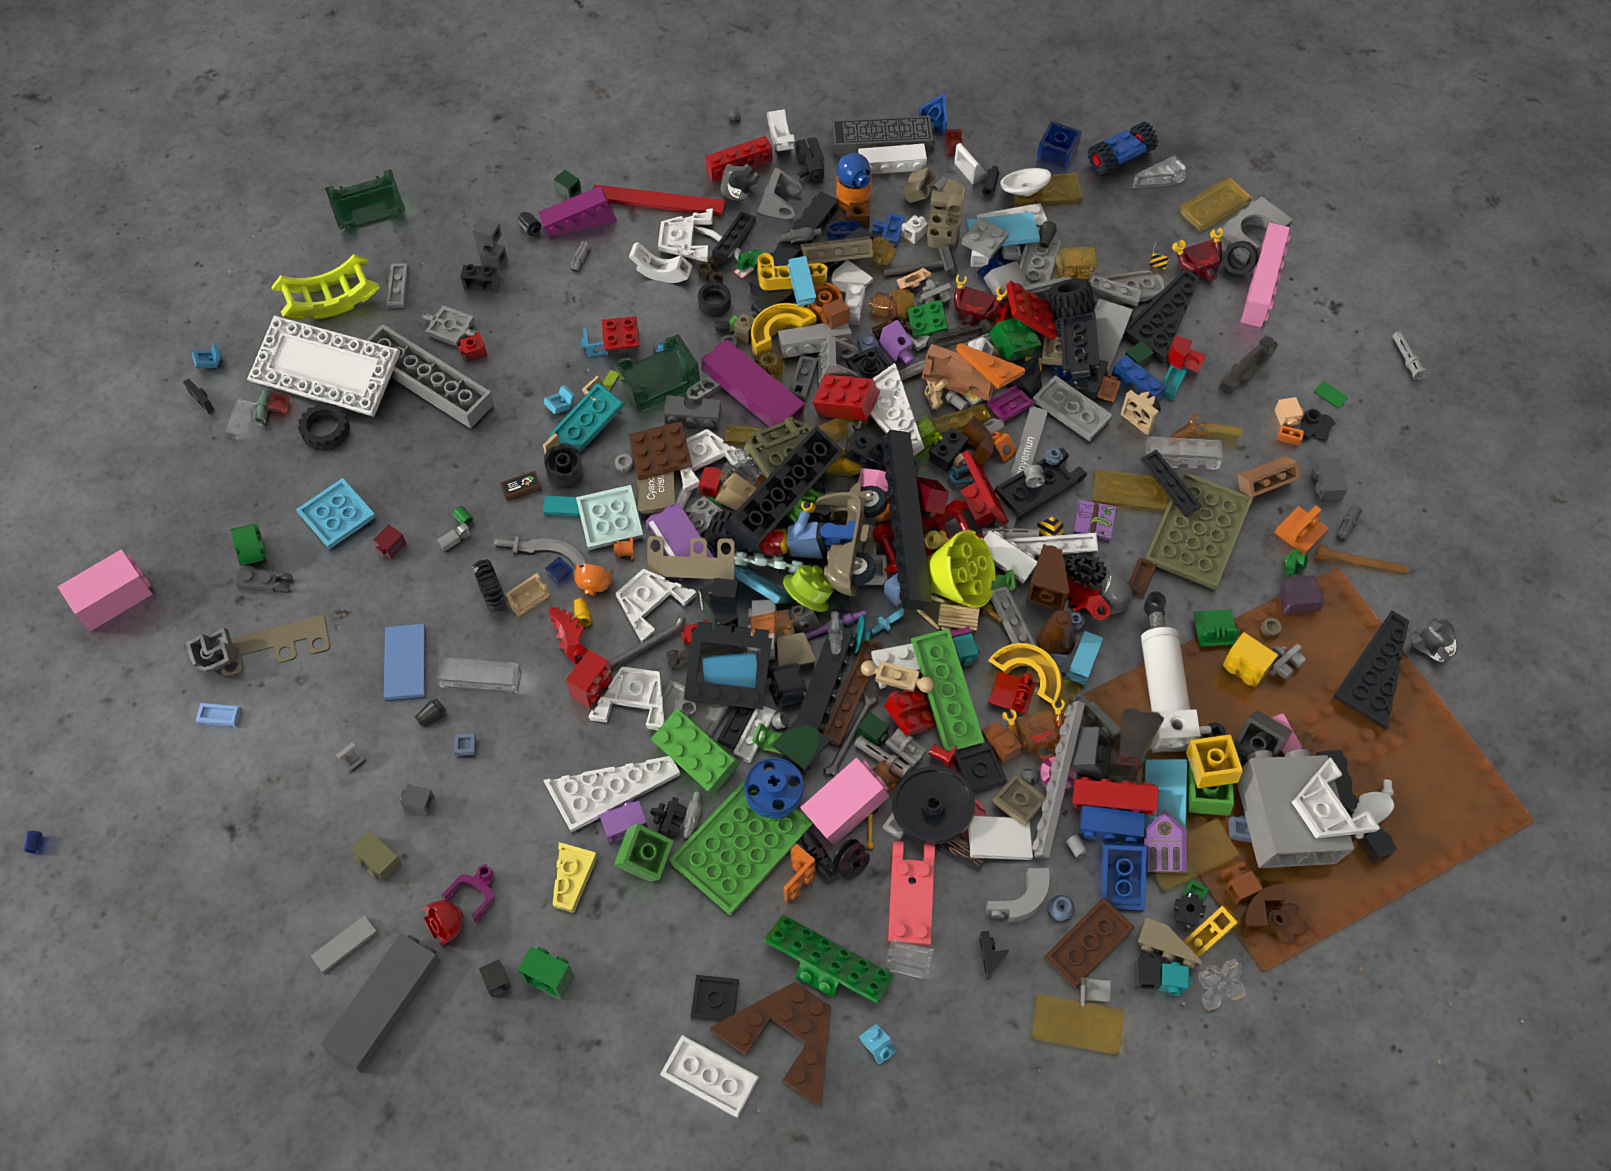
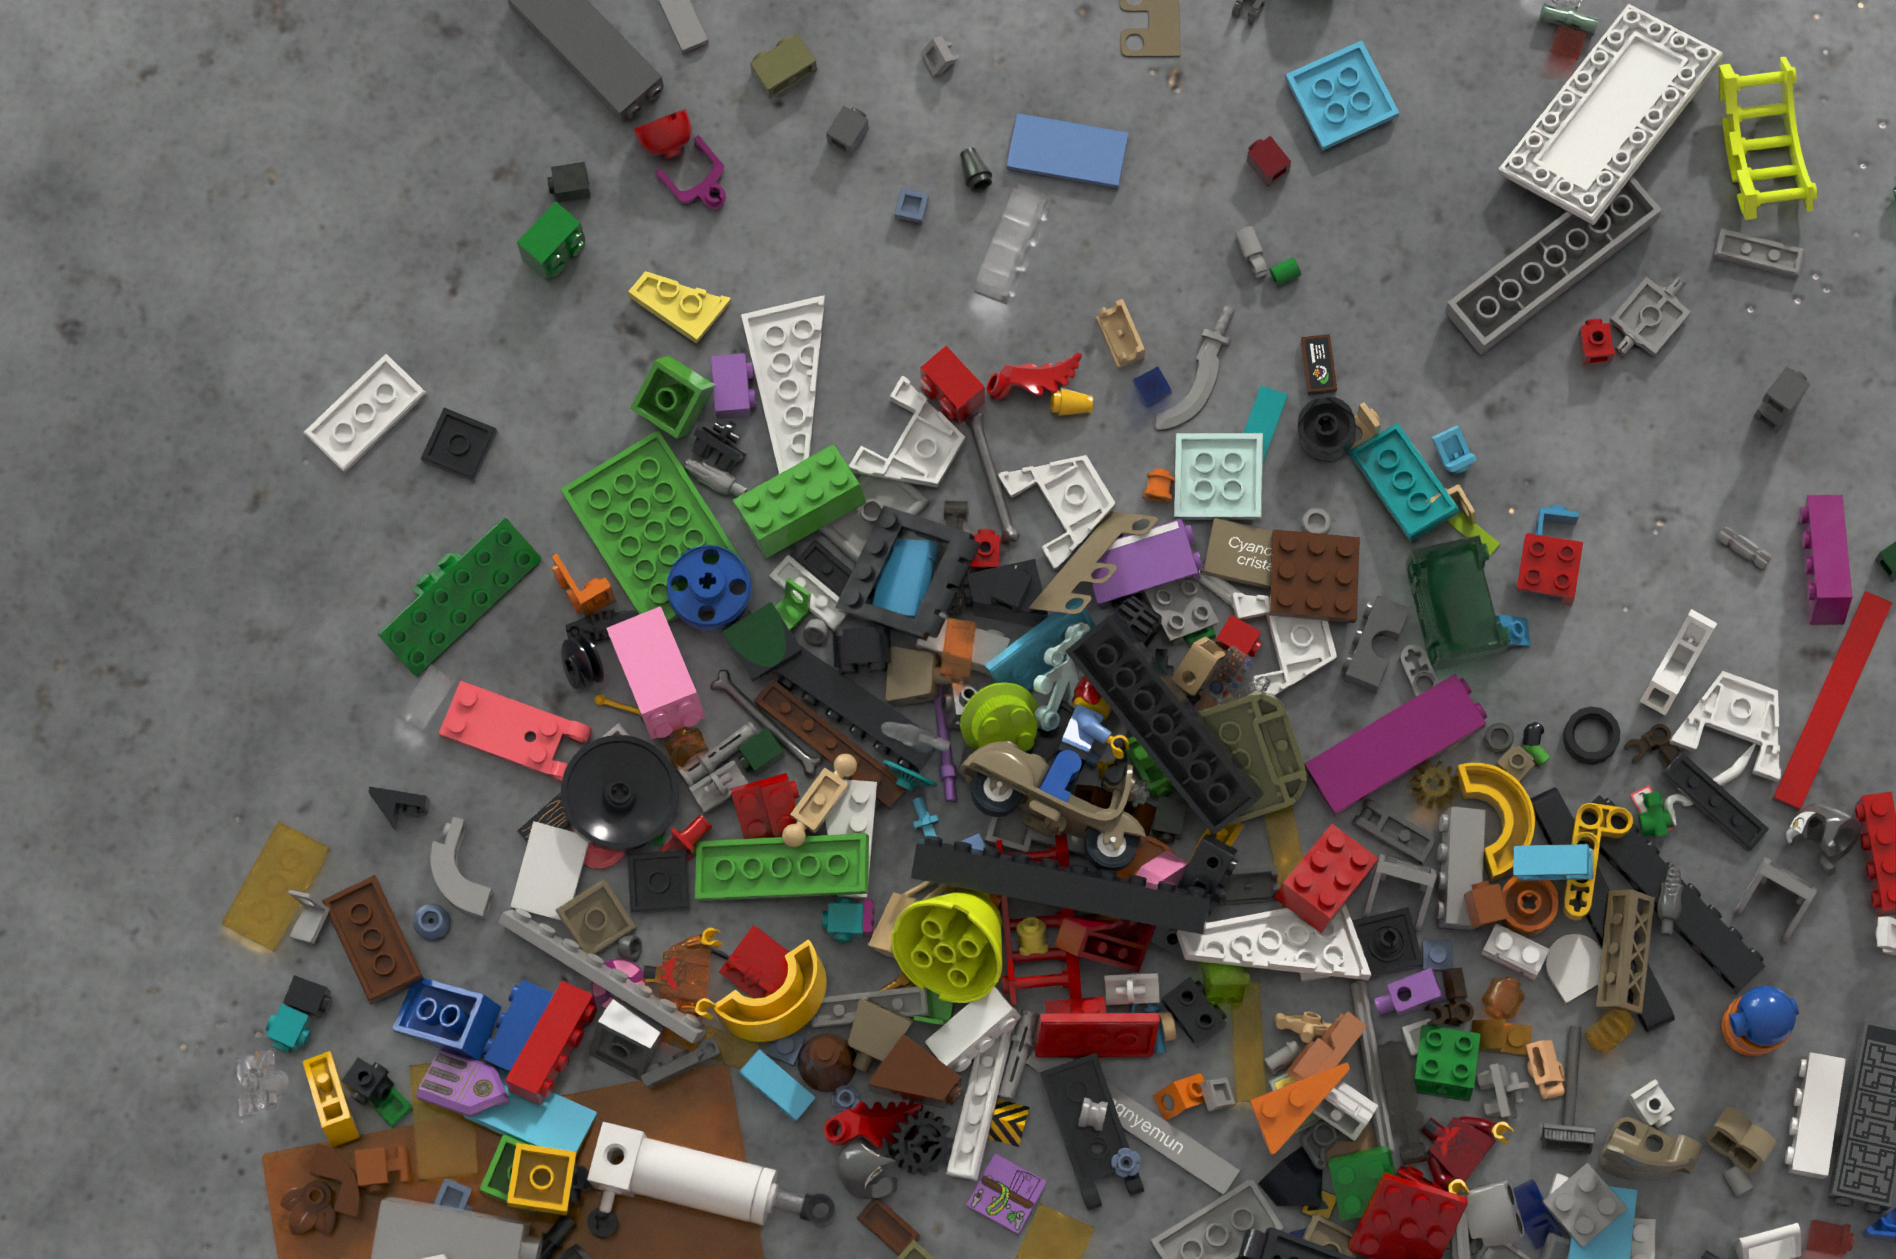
camera: 110 degrees right, 15 degrees up
black tyre [298,403,350,451] -> none
black window [460,264,502,293] -> none
black gear [472,559,506,611] -> none
black brick [518,212,542,236] -> none
orange cylinder [574,564,614,596] -> none
reddish brown wing [709,982,831,1107] -> none
clear yellow tile [724,424,762,445] -> none
black piece [795,137,825,181] -> none
clear blue plate [827,220,861,238] -> none
reddish brown brick [846,203,870,228] -> none
medium azure bracket [859,1024,896,1065] -> none
blue plate [872,213,905,246] -> none
reddish brown brick [961,415,994,466] -> none
dark orange arch [981,721,1022,765] -> none
magenta plate [987,385,1032,423] -> none
light grey hinge [1066,834,1088,858] -> none
clear smoke windscreen [1108,708,1164,783] -> none
dark tan slope [1138,917,1202,969] -> none
none -> dark tan torso [848,996,914,1072]
none -> white hips [1104,972,1160,1005]

